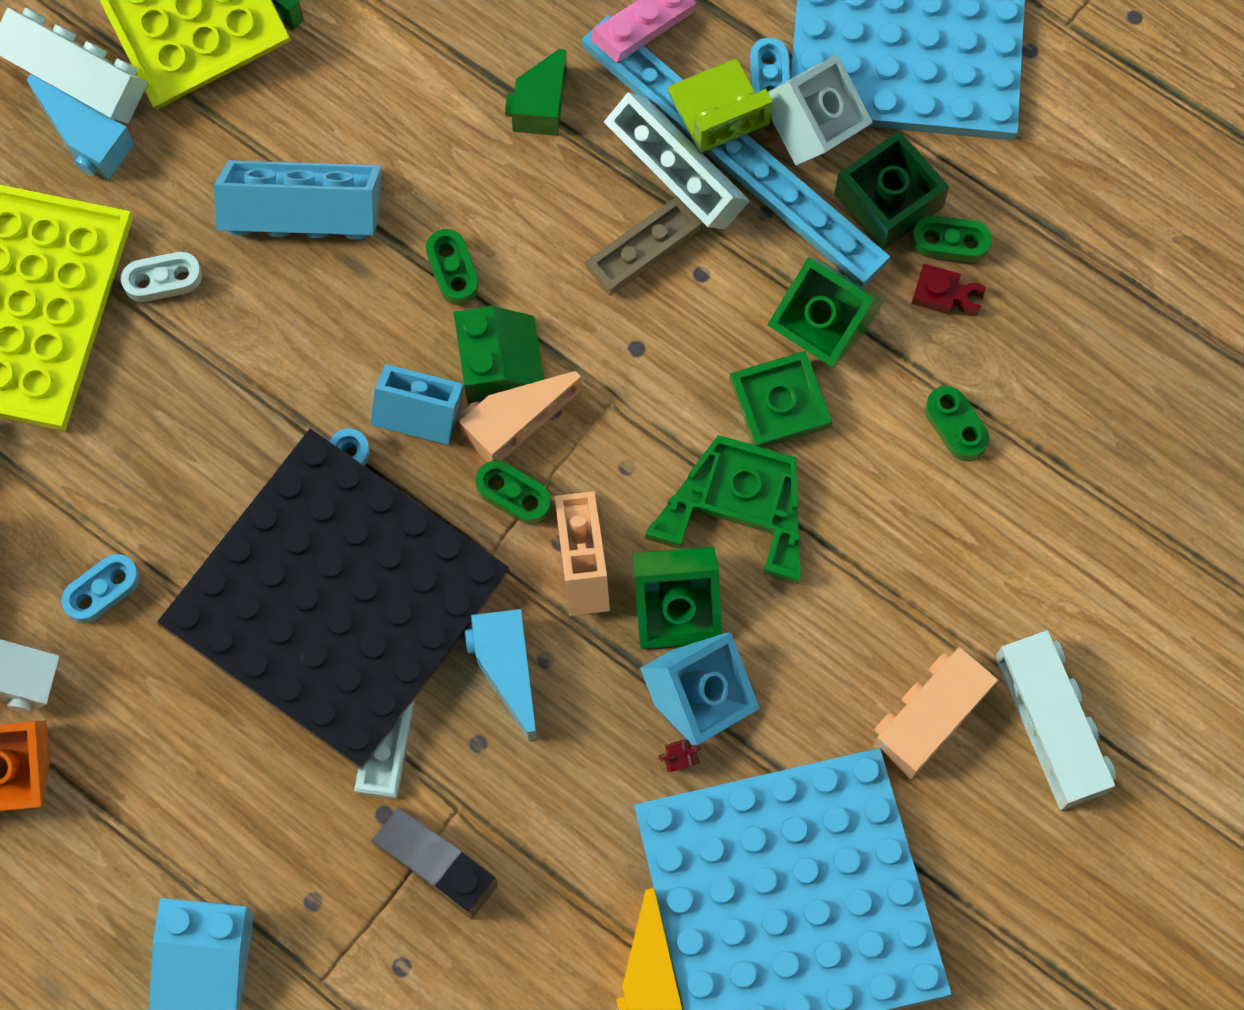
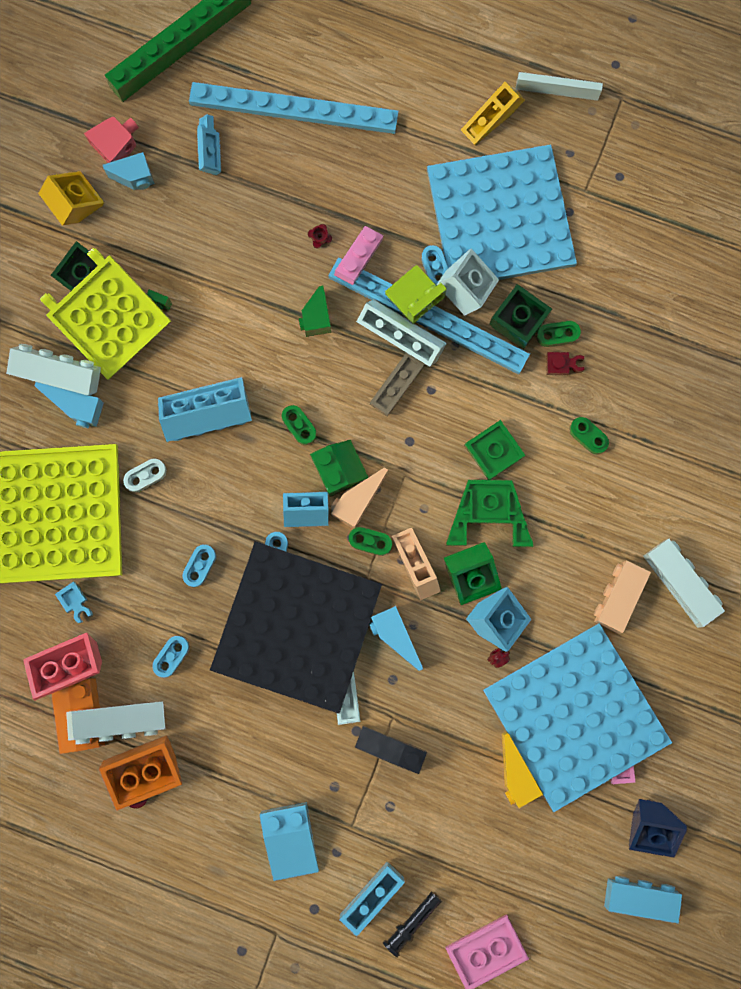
camera: 15 degrees left, 10 degrees up
green slope [767,257,885,367] -> none
none -> medium azure plate [183,545,216,587]

